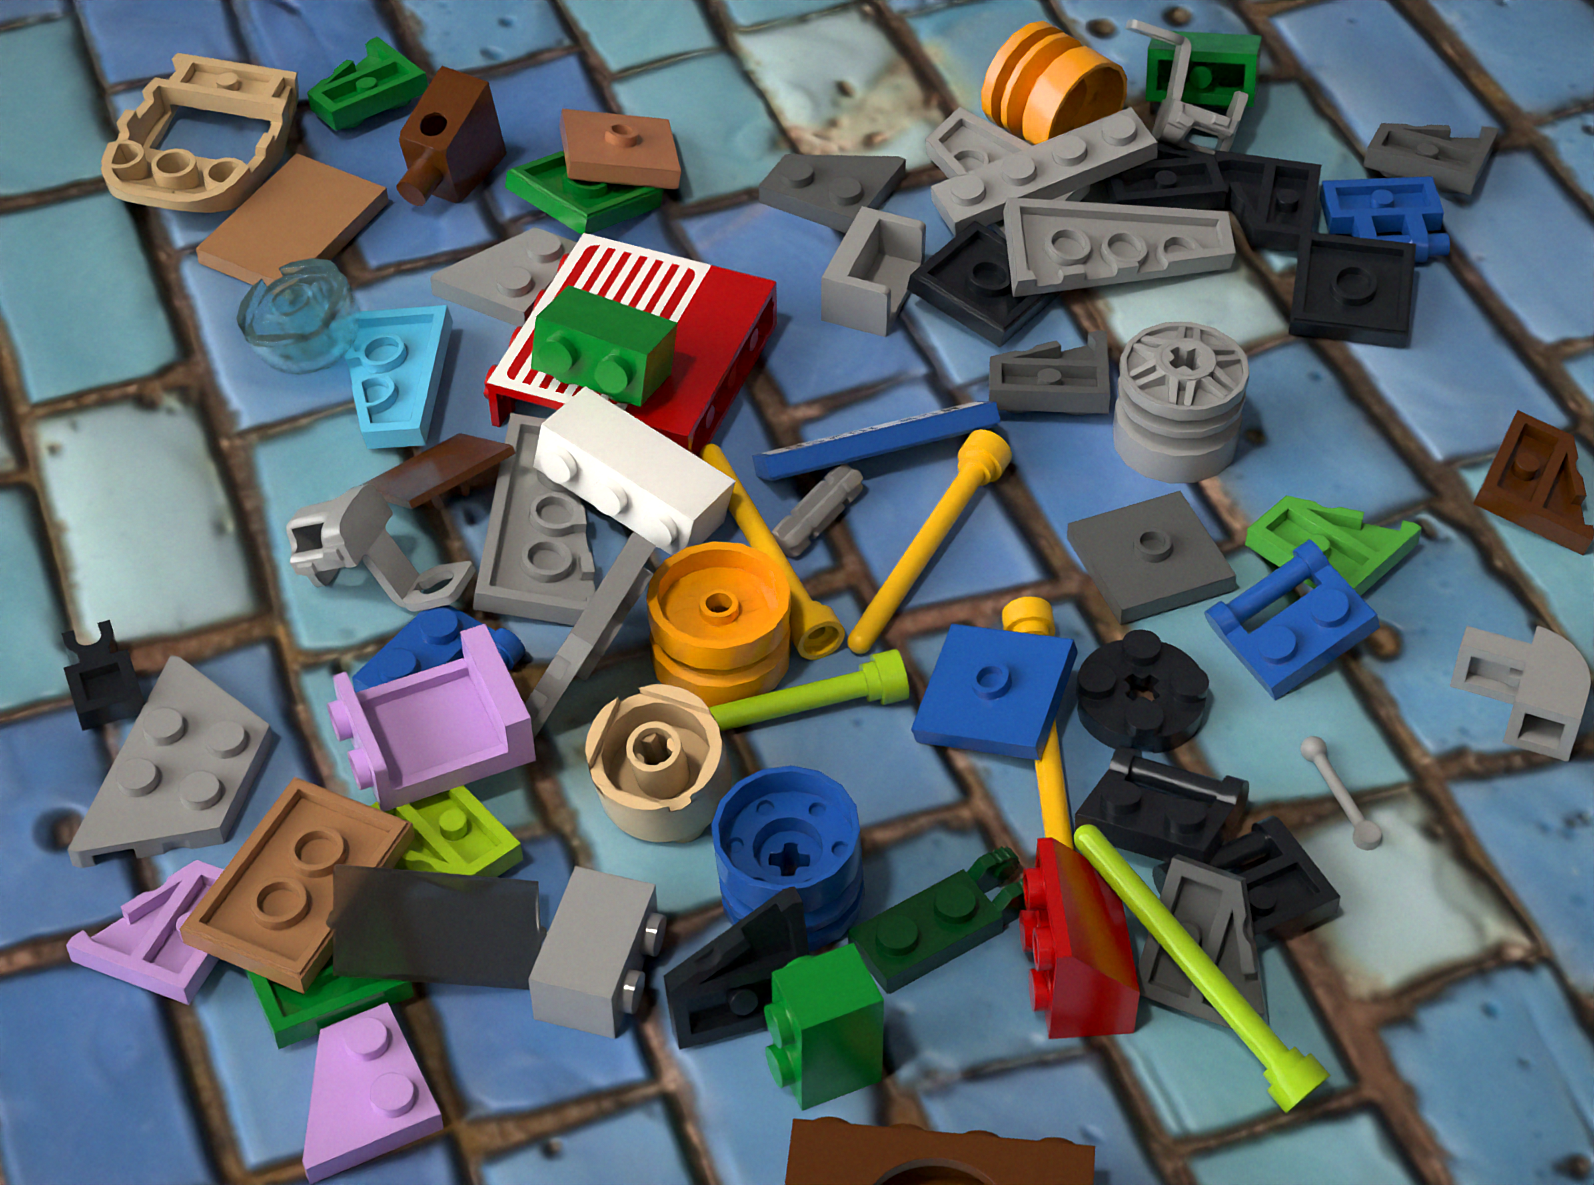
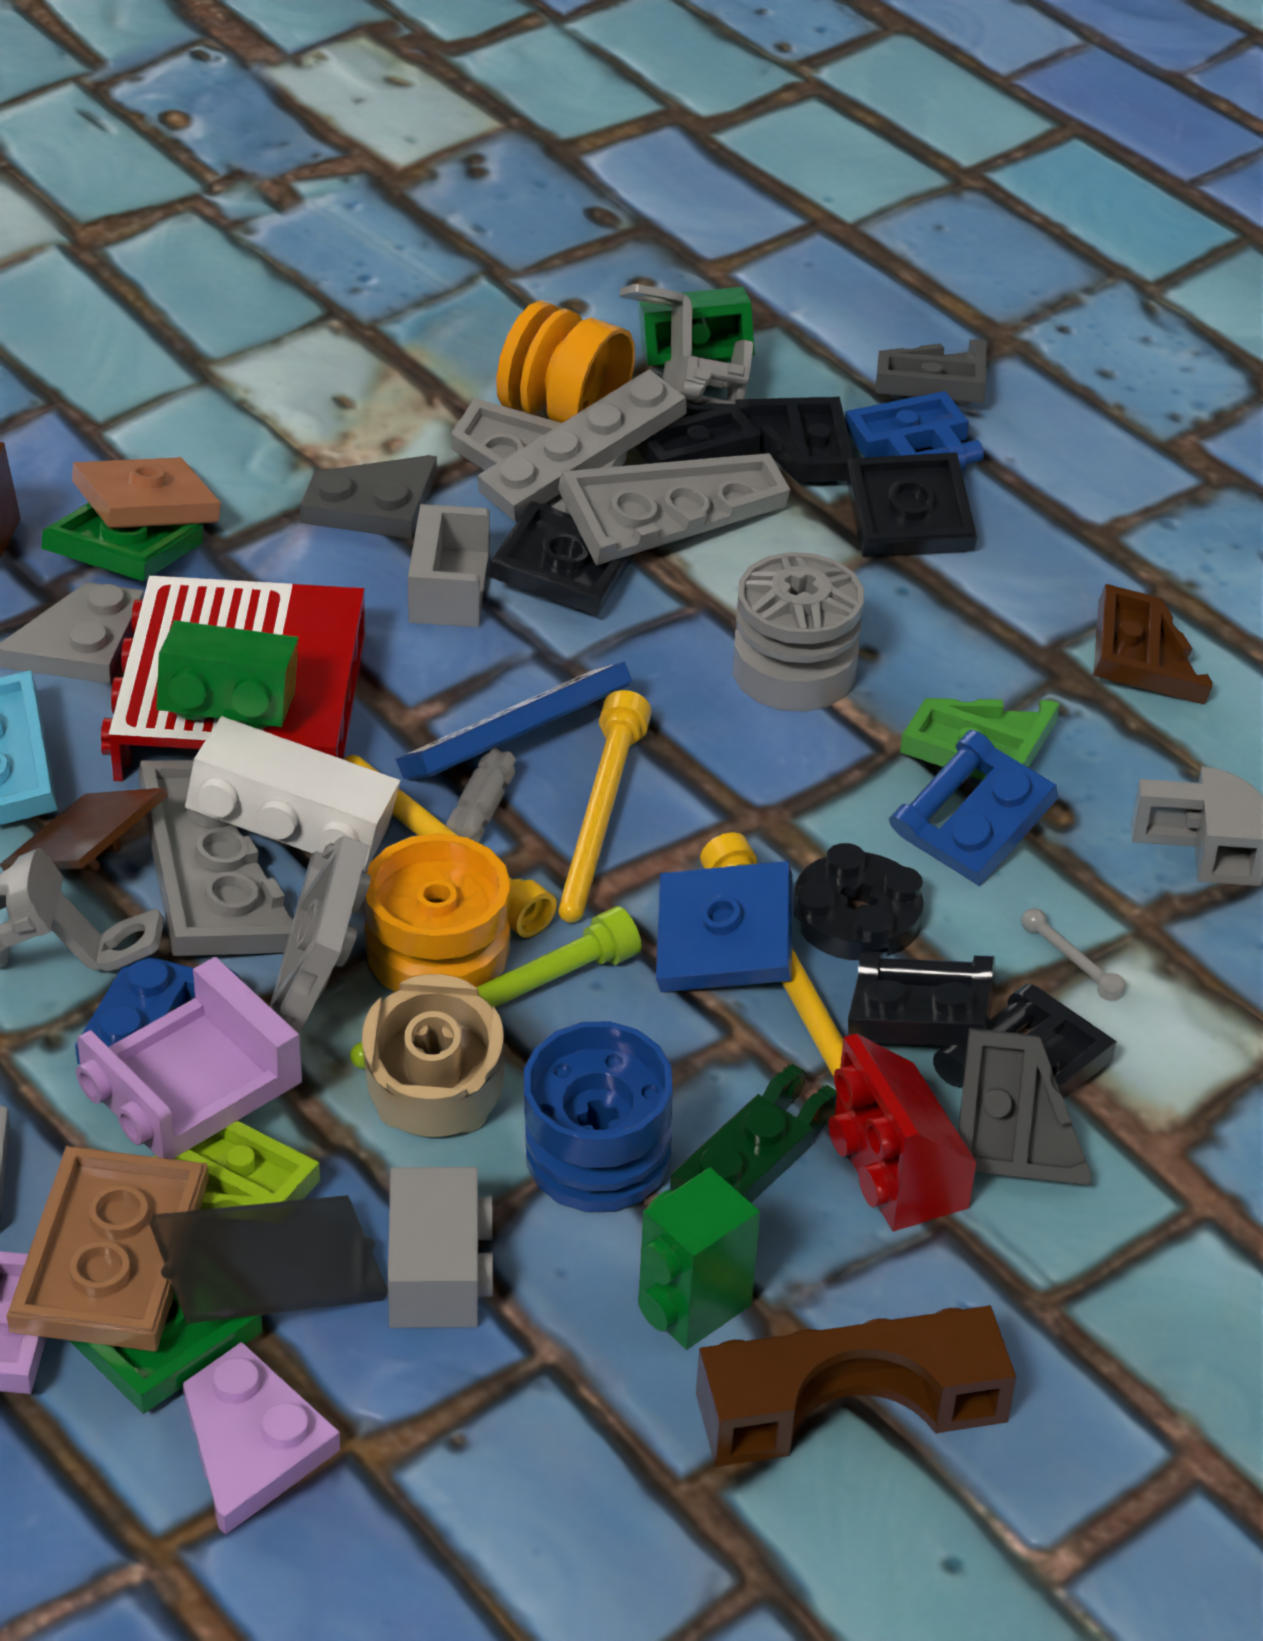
camera: 20 degrees left, 5 degrees down
black wing [663,886,809,1050] -> none
dark grey wing [989,330,1110,416] -> none
dark grey plate [1067,491,1237,625] -> none
lime piece [1074,824,1331,1114] -> none

